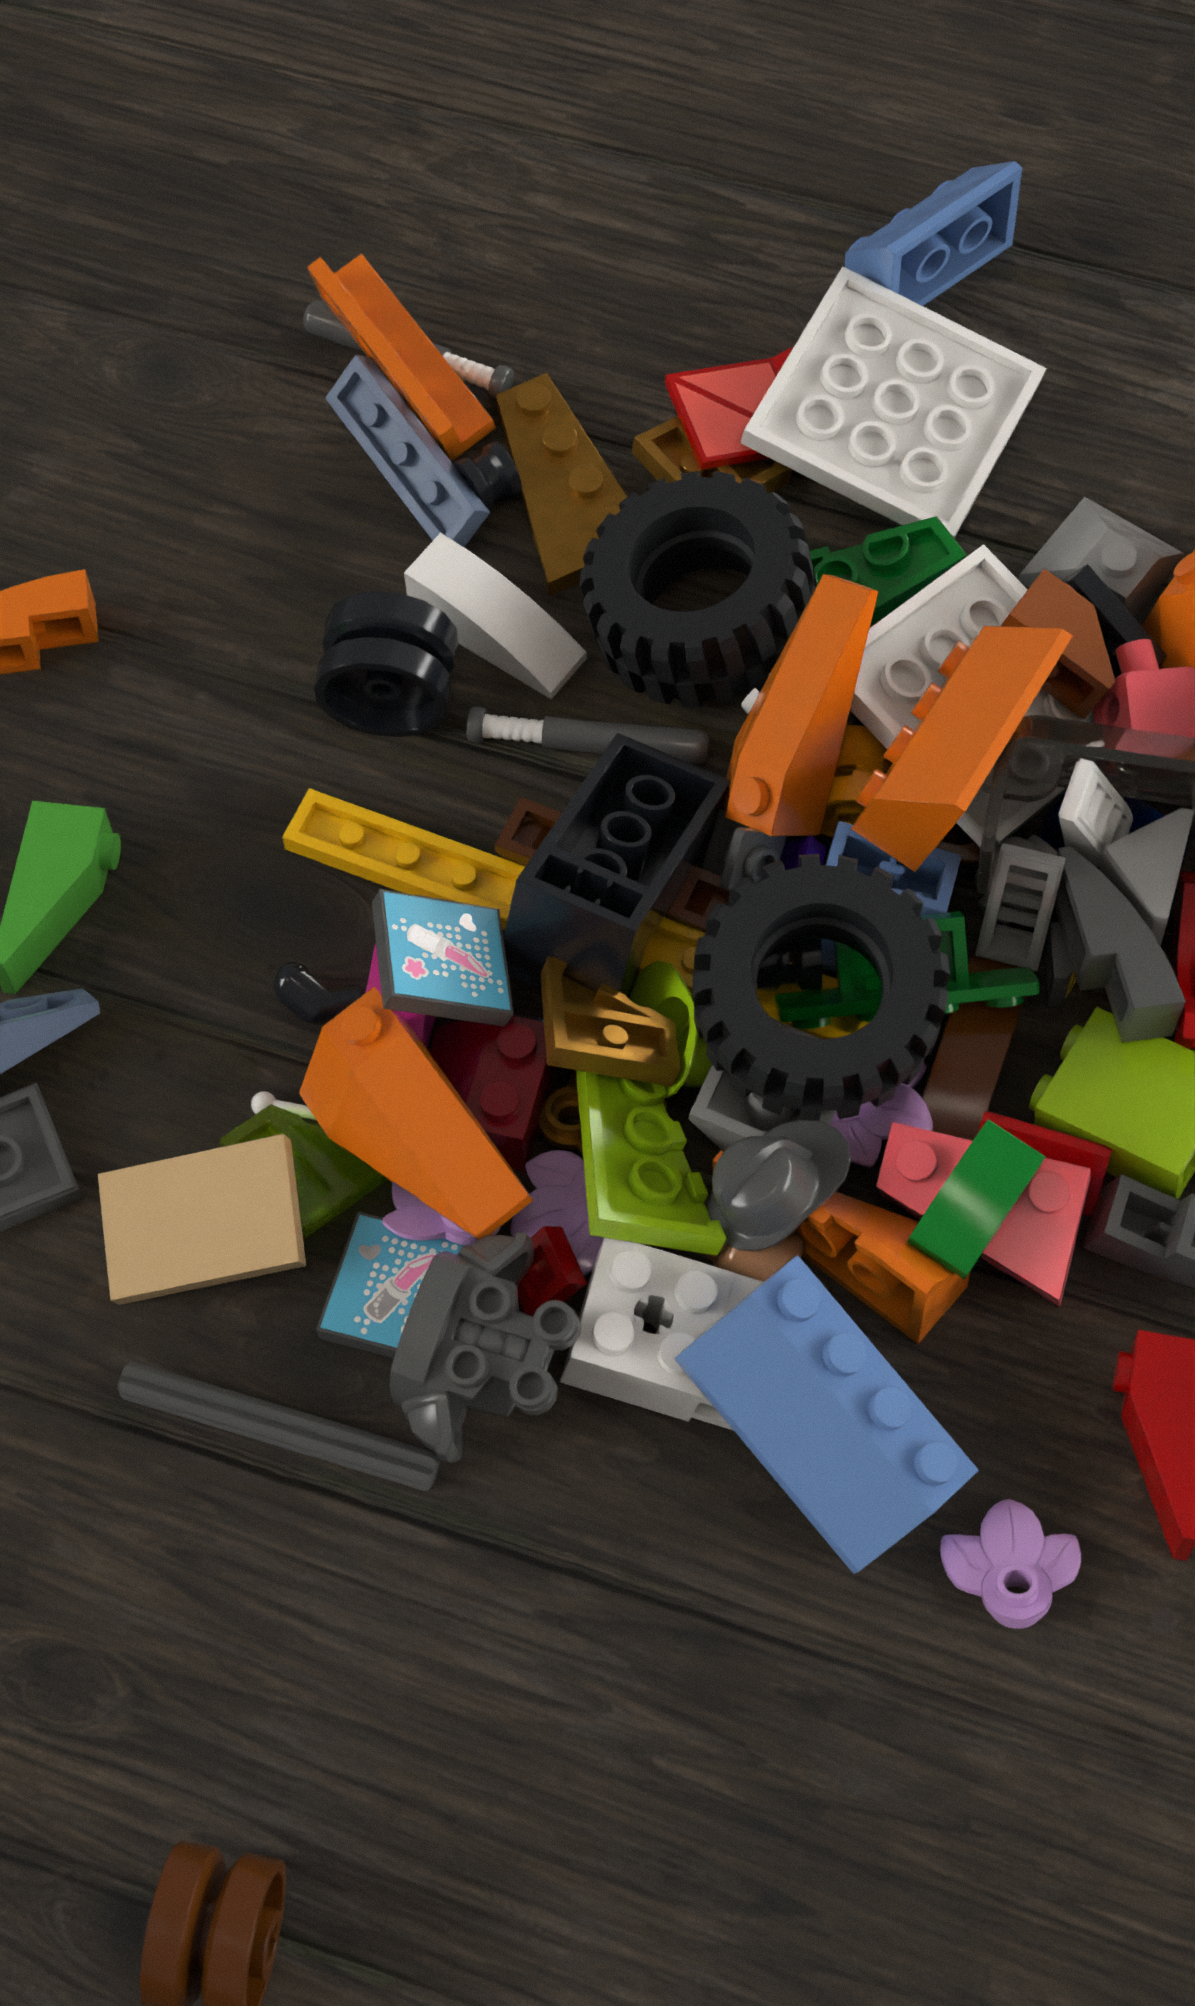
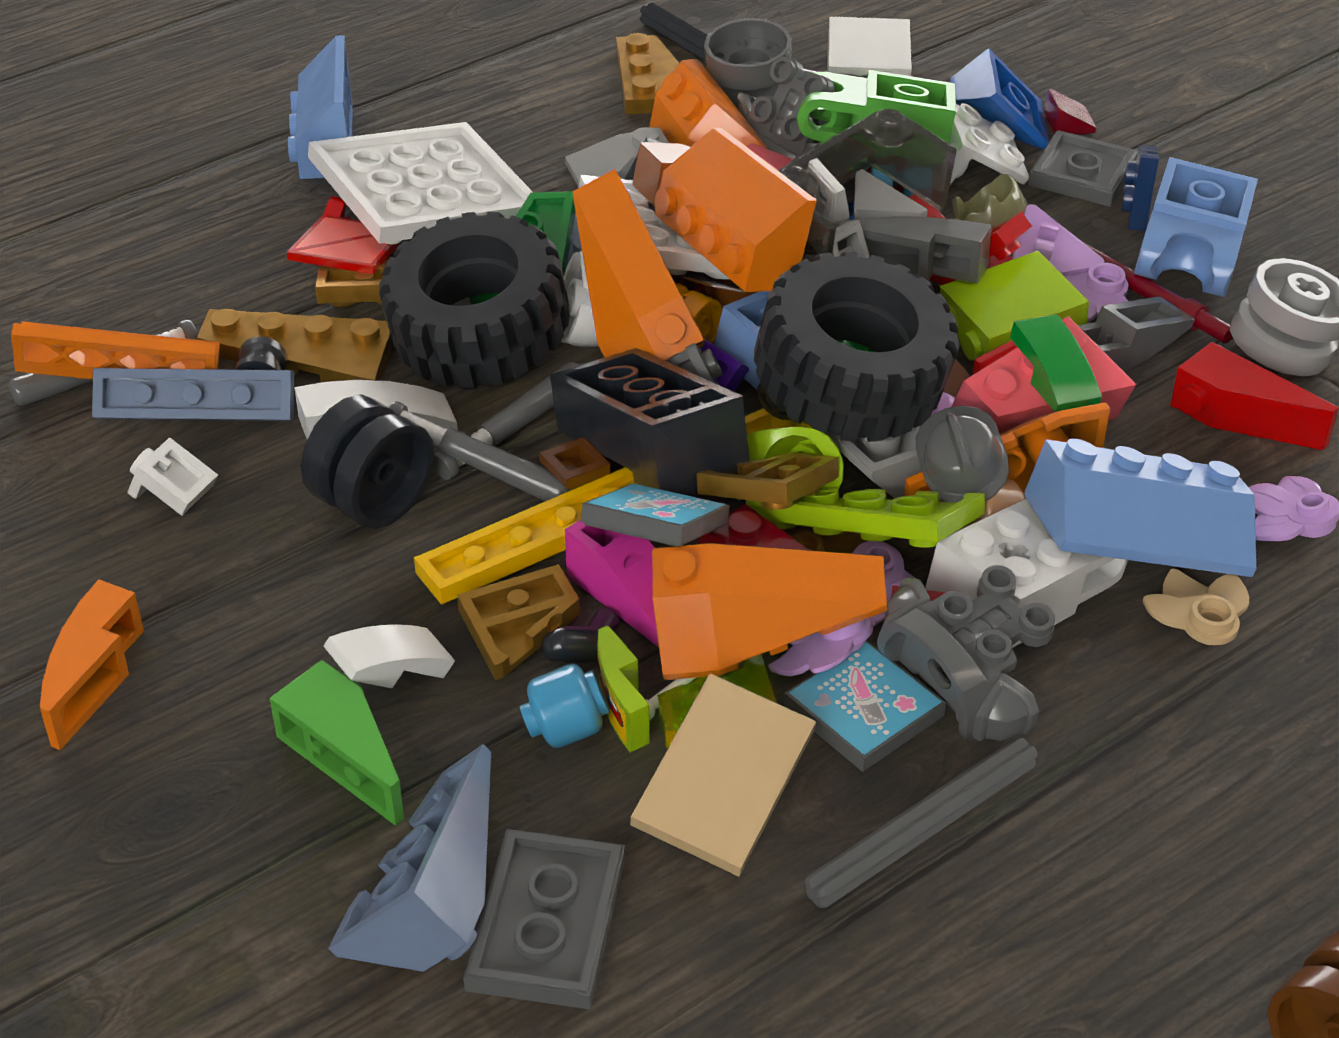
camera: 60 degrees left, 20 degrees down
none -> white bracket [127,437,218,516]
none -> white slope [324,625,455,688]
none -> dark grey piece [389,401,573,501]
none -> pearl gold wing [457,564,580,680]
none -> dark azure head [520,664,610,749]
none -> lime slope [597,625,650,753]
none -> tan plate [1143,568,1249,645]

